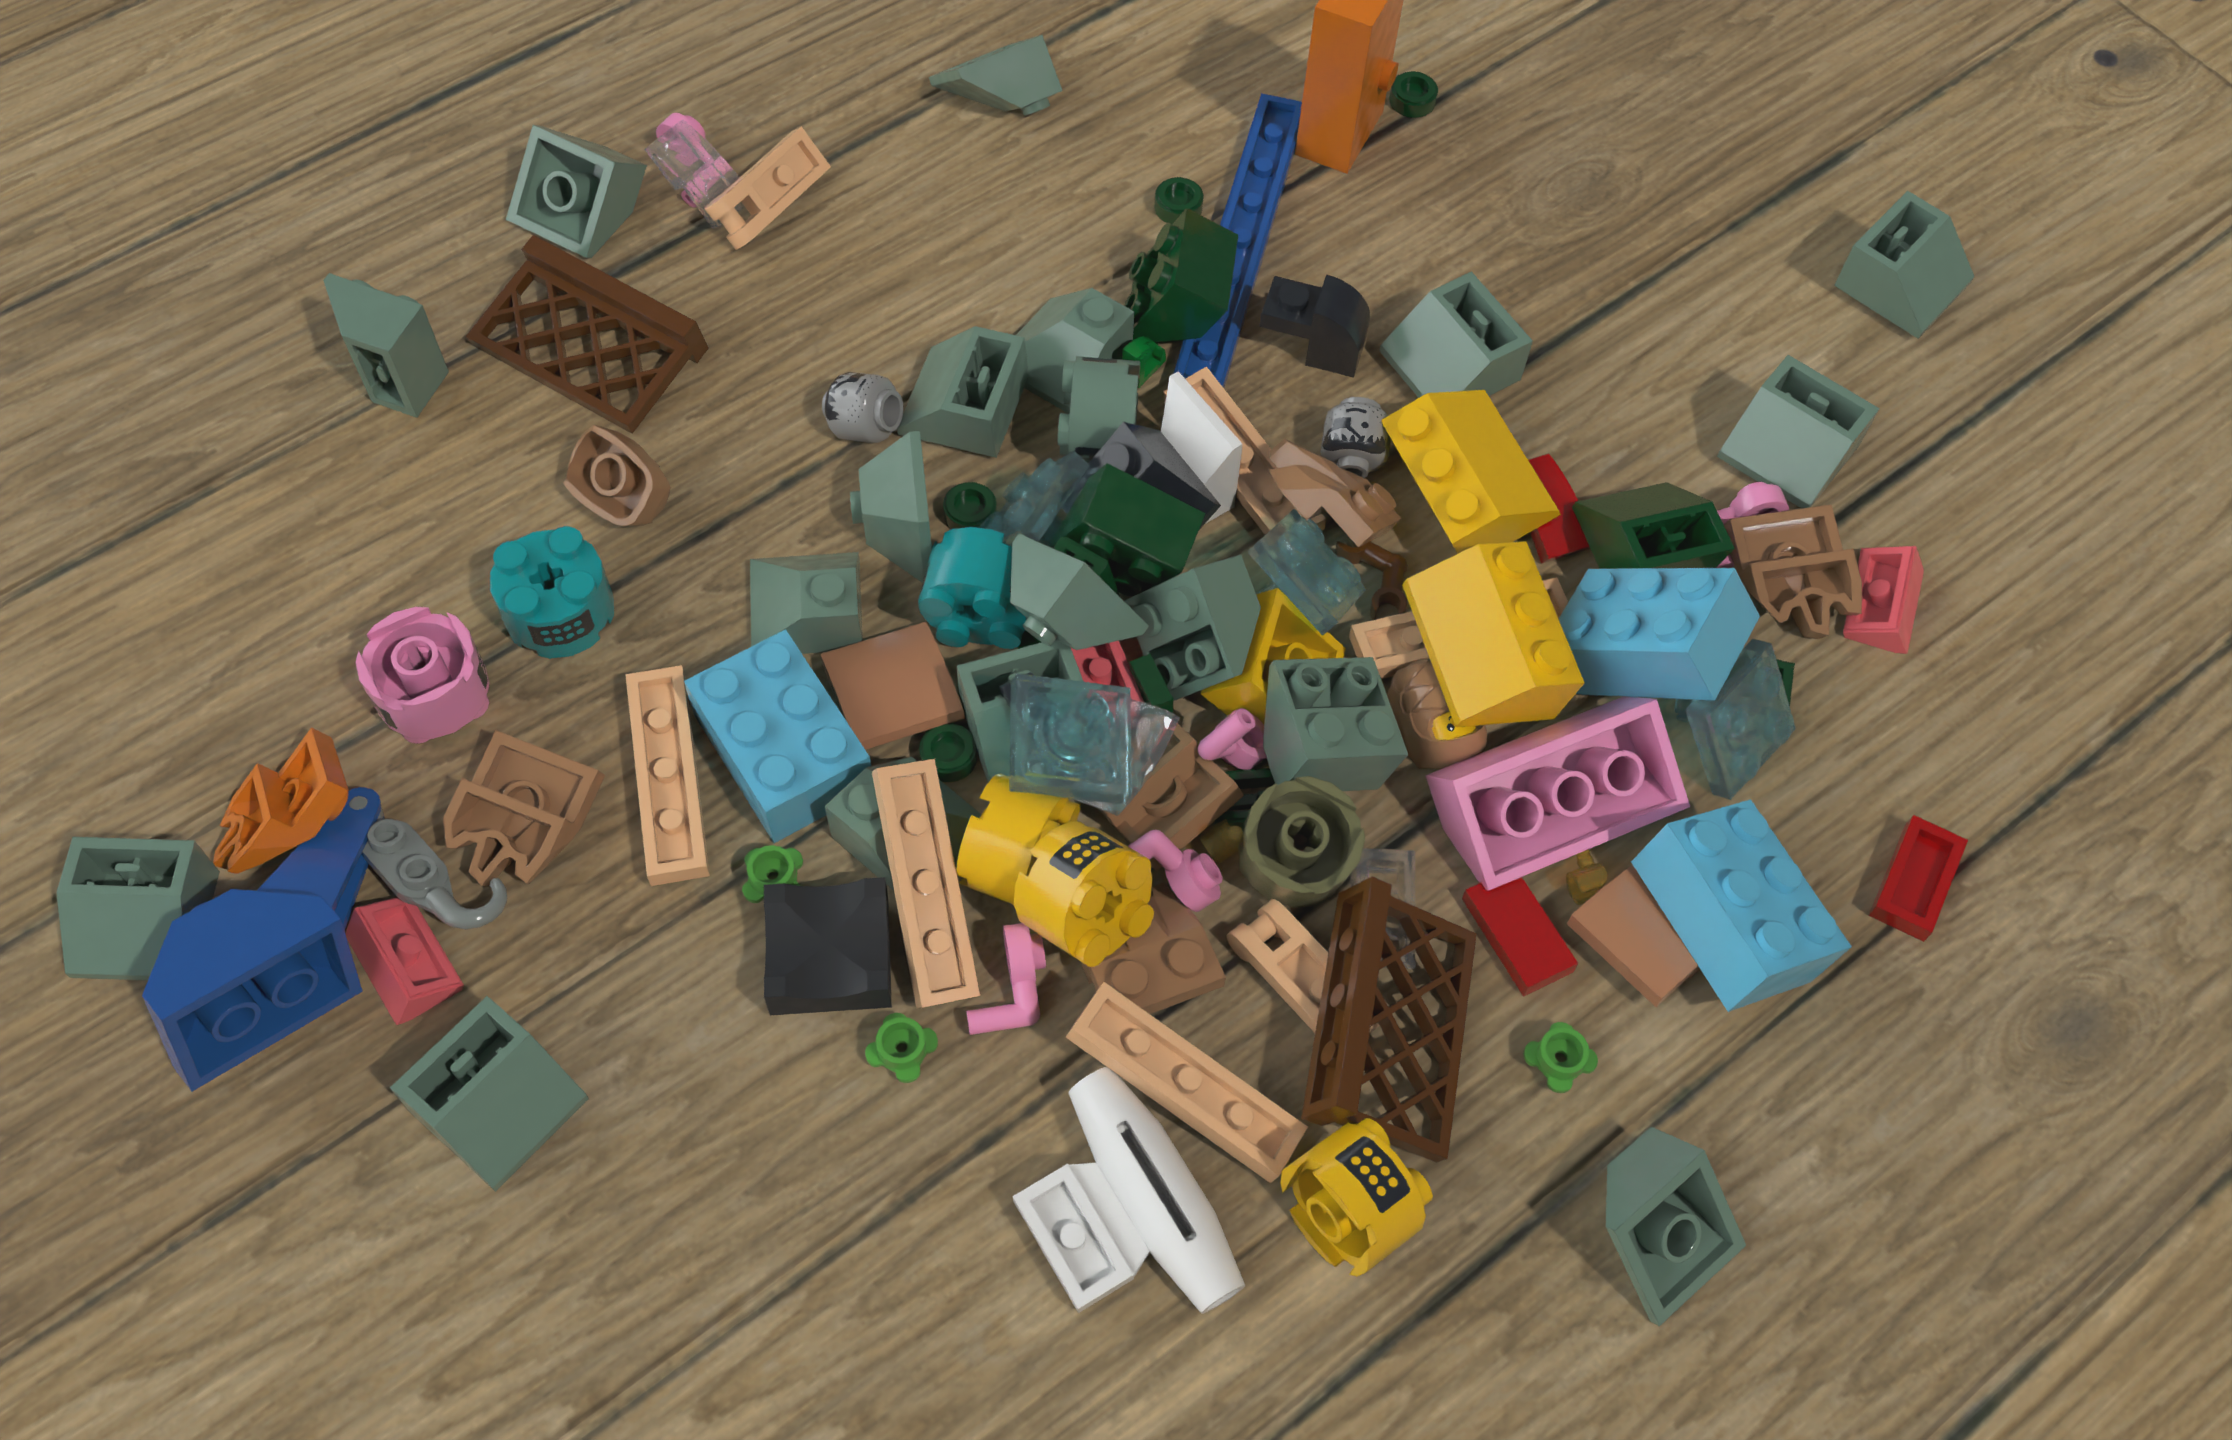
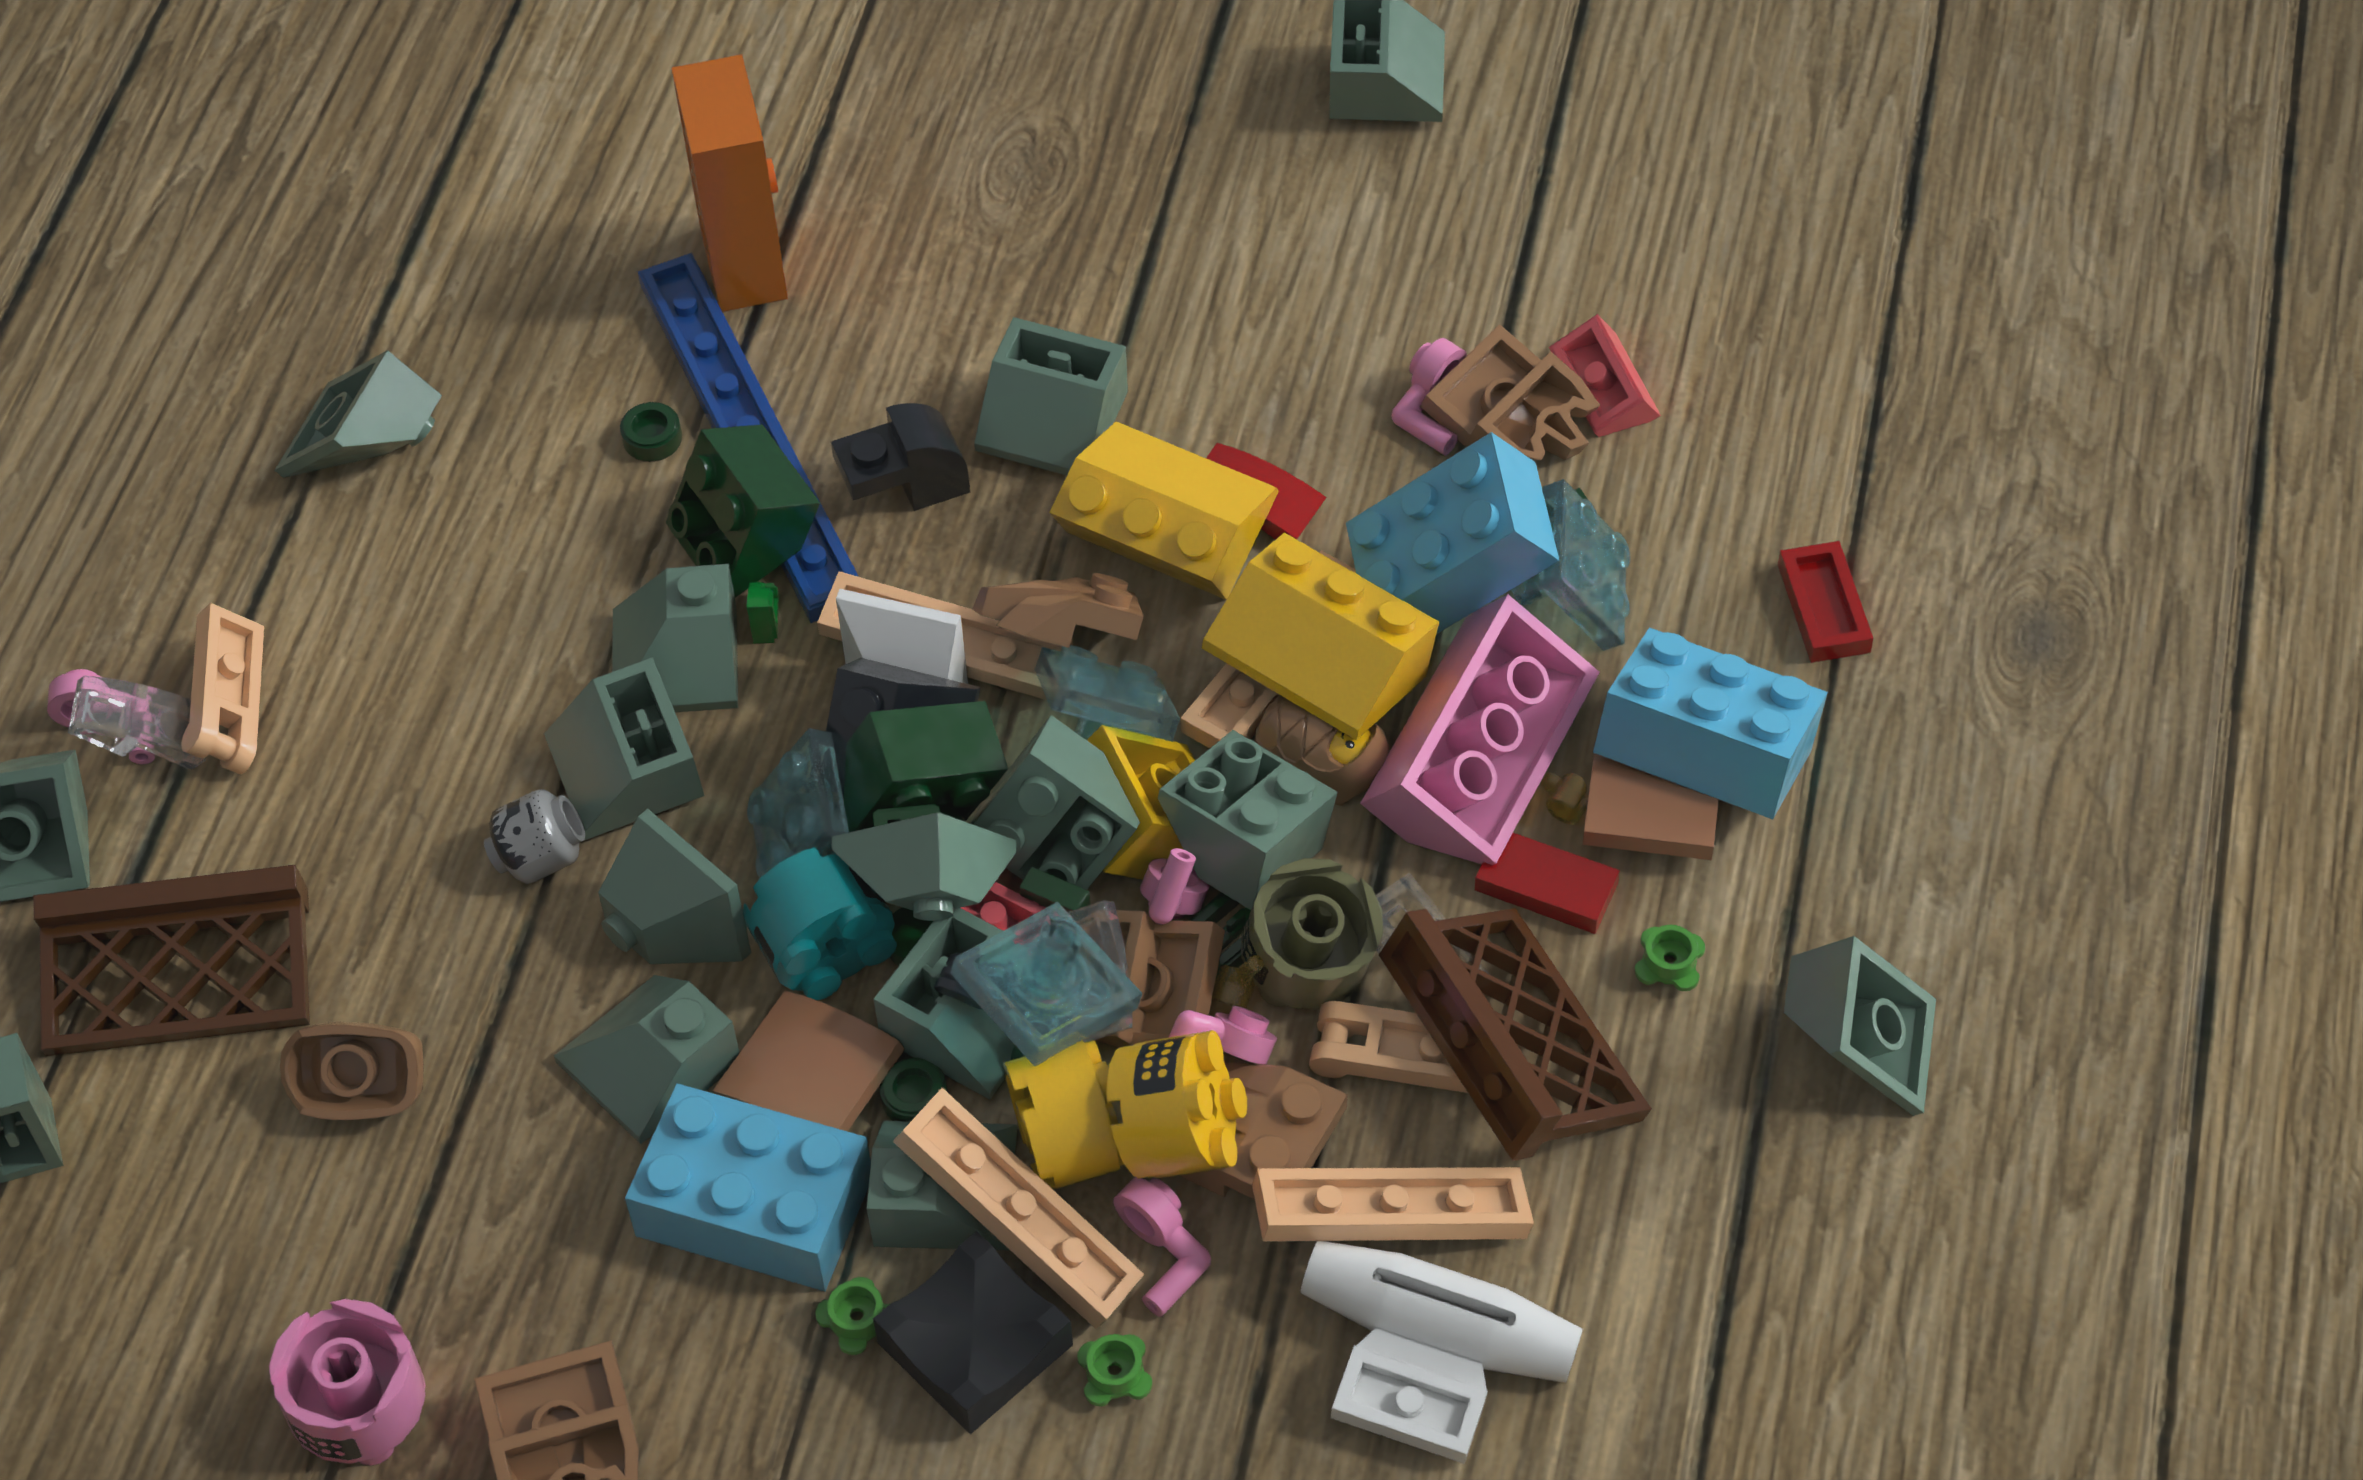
camera: 35 degrees left, 5 degrees down
teal brick [490,526,614,659] -> none
light nougat plate [625,665,710,886] -> none
dark green tile [943,482,997,529] -> none
sand green brick [1058,356,1140,463] -> none
yellow brick [1280,1118,1433,1277] -> none
light grey head [1320,397,1391,478] -> none
reddish brown arm [1335,536,1408,620] -> none
dark green tile [1389,71,1438,118] -> none
dark green slope [1572,482,1735,569] -> none
sand green slope [1717,355,1880,509] -> none

